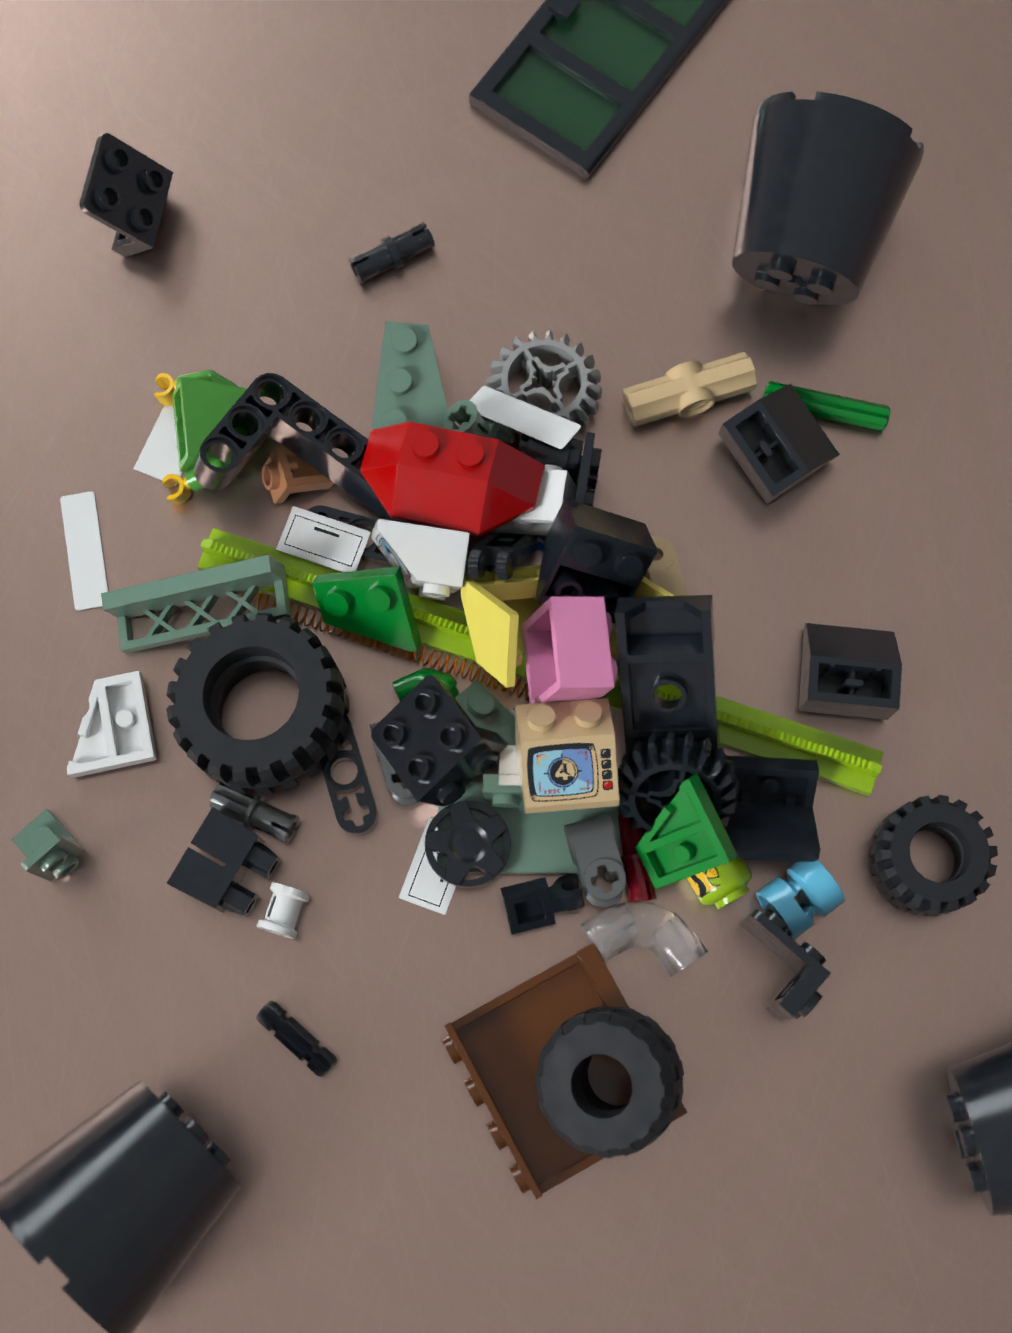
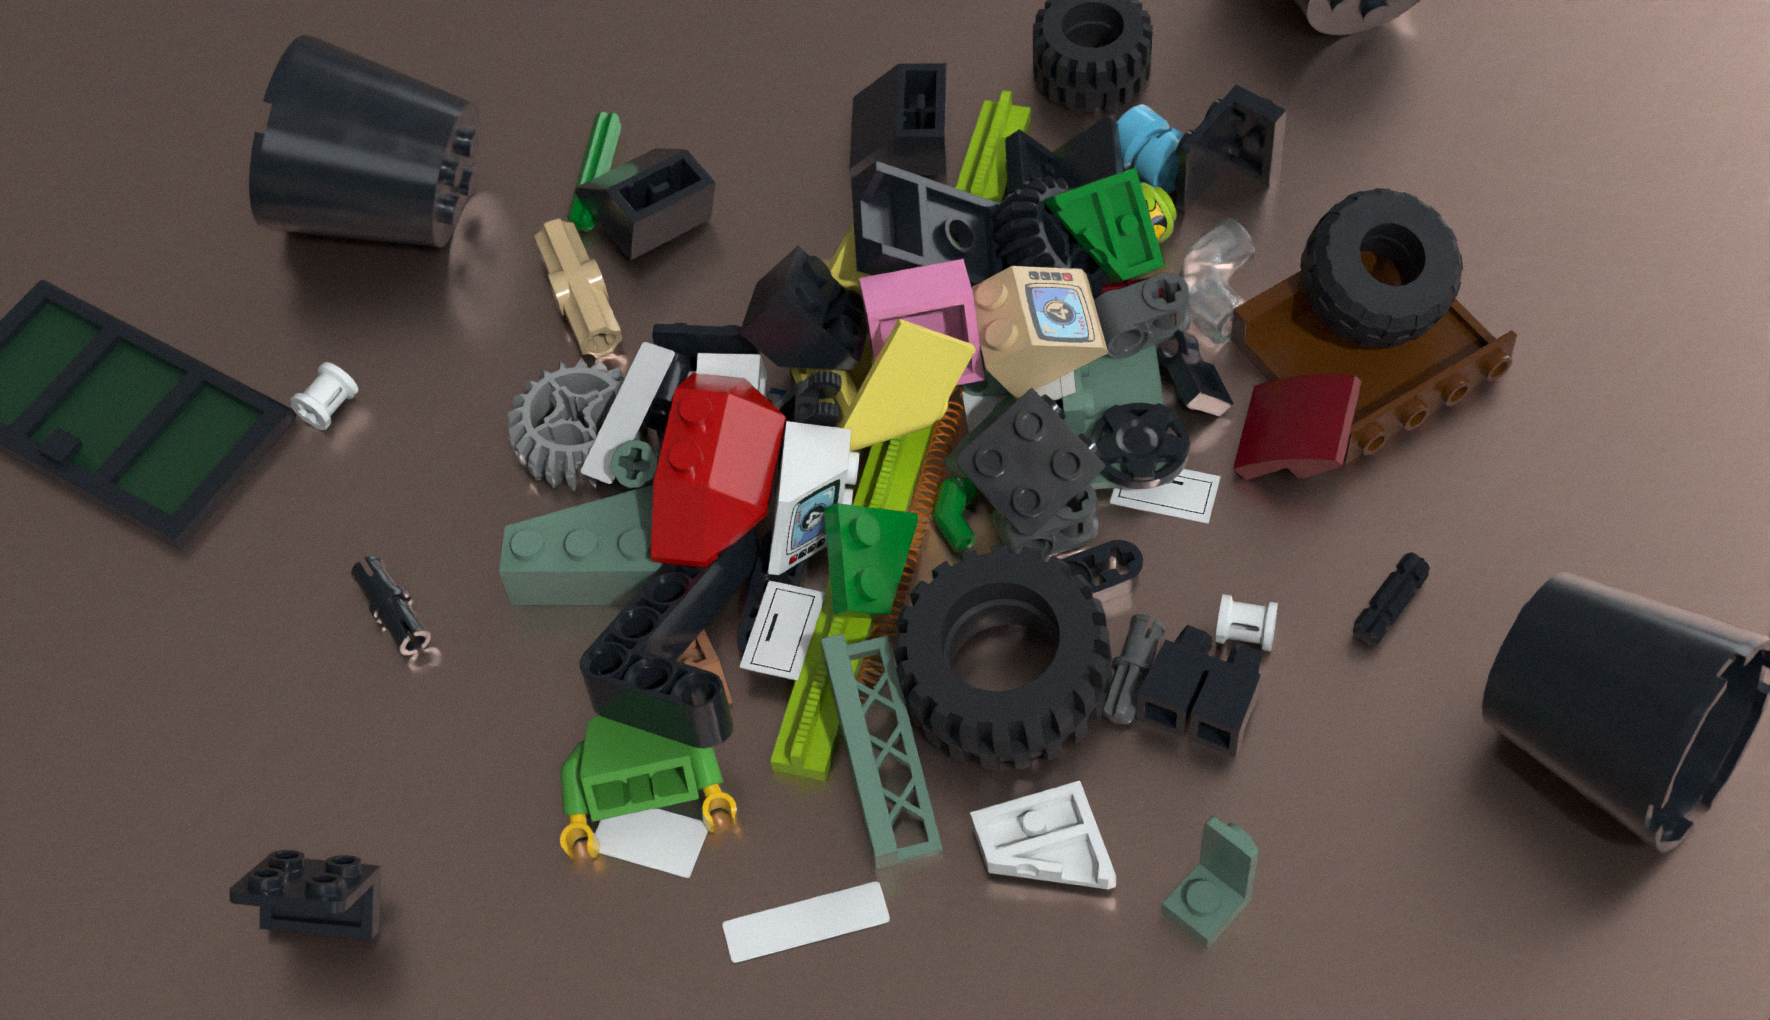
camera: 90 degrees left, 20 degrees down
none -> white bush [290,362,359,430]
none -> dark red slope [1233,374,1362,480]

